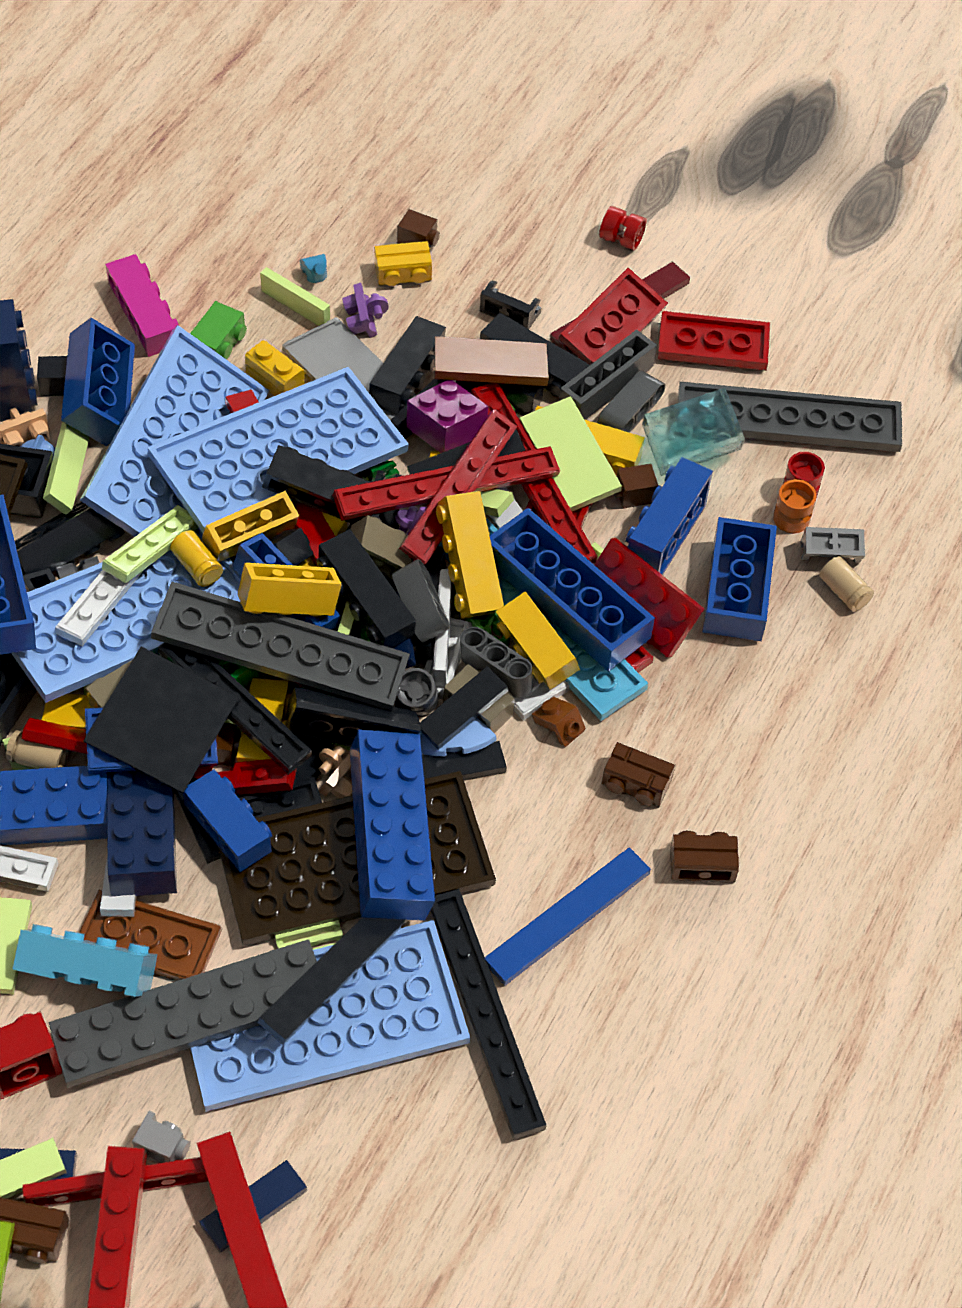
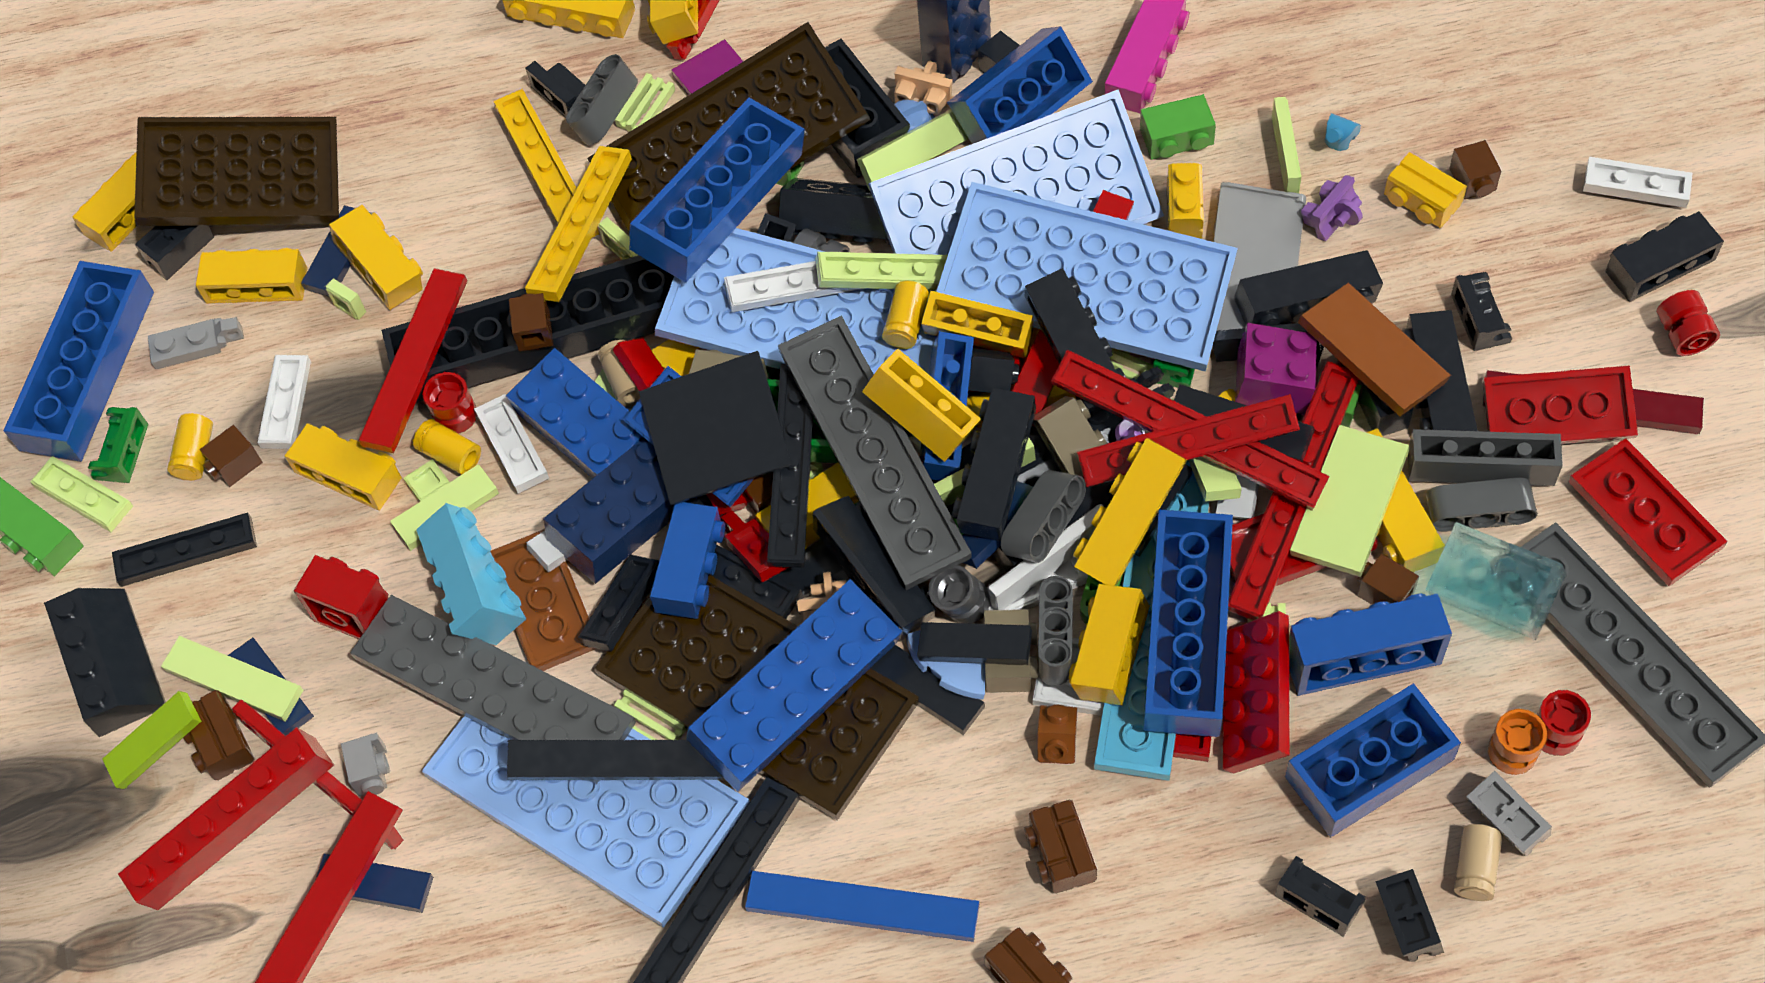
camera: 60 degrees right, 5 degrees up
none -> black tile [578,554,659,652]
none -> black hinge [1275,856,1366,937]
none -> black hinge [1375,869,1444,962]
none -> white plate [1583,157,1693,208]
none -> black brick [1605,211,1724,302]

